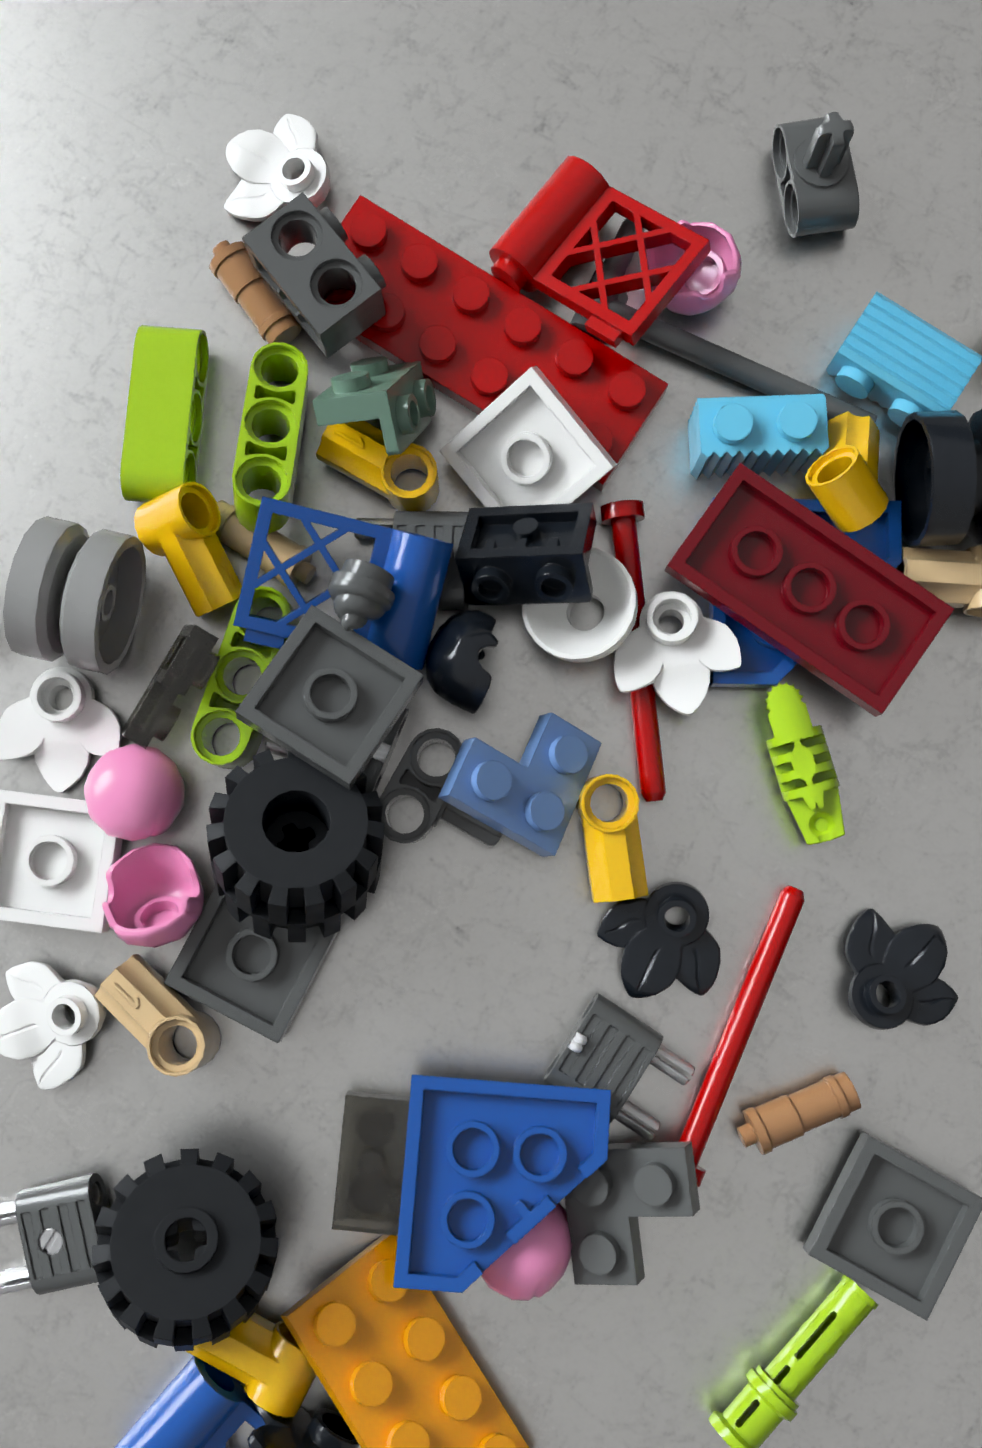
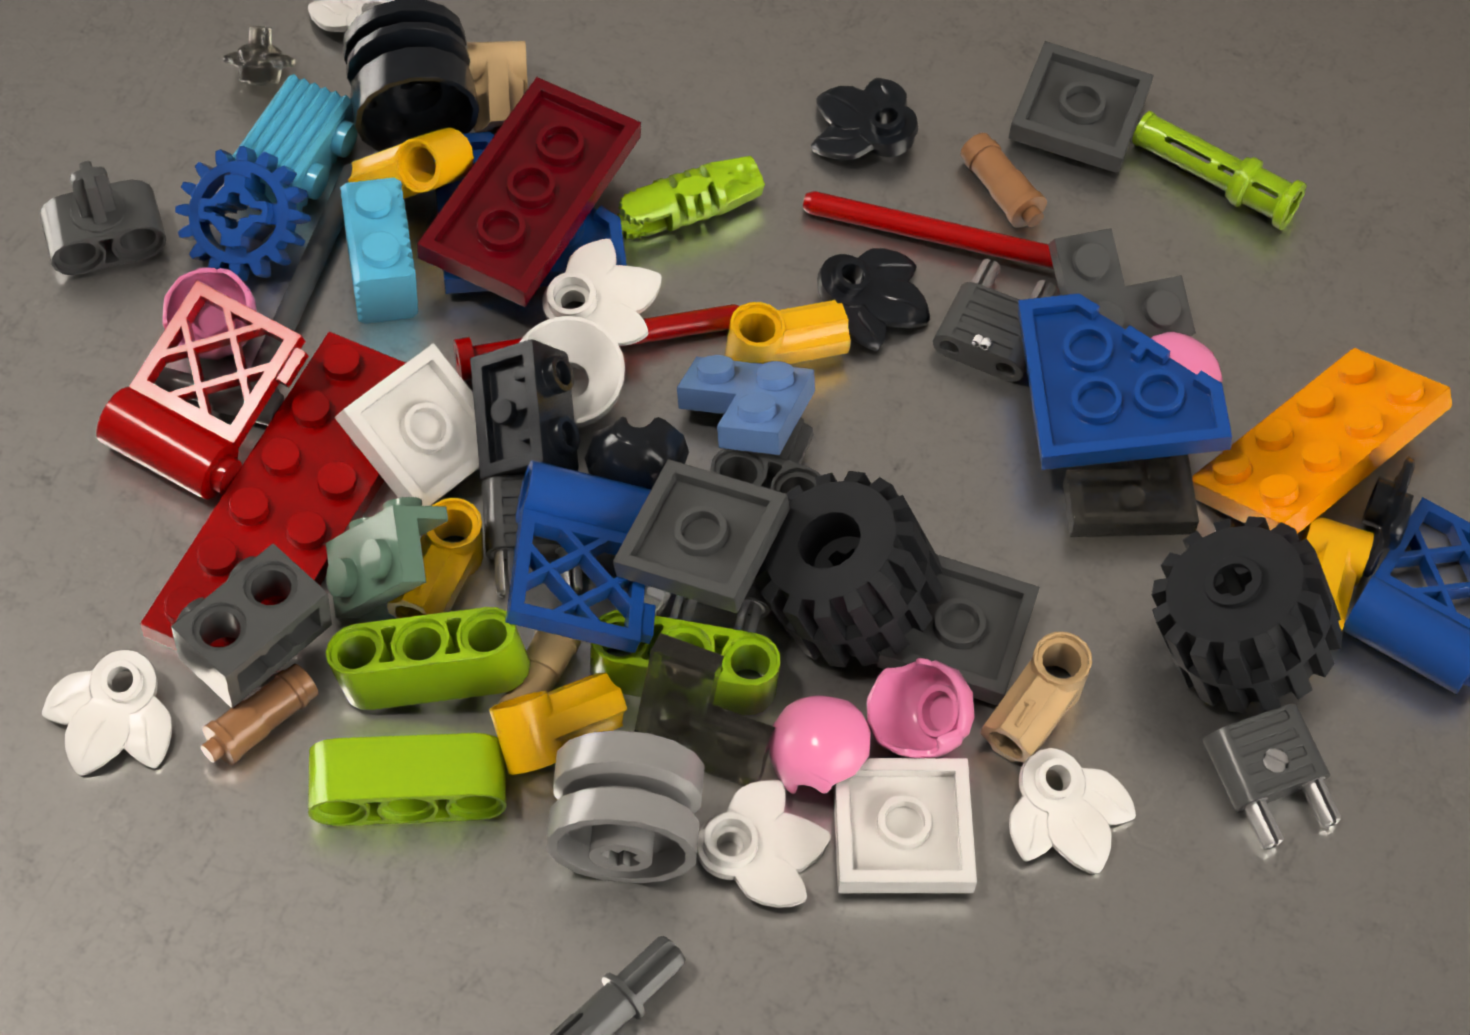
camera: 105 degrees left, 25 degrees down
dark grey plate [328,559,395,631] -> none
none -> blue gear [175,146,311,281]

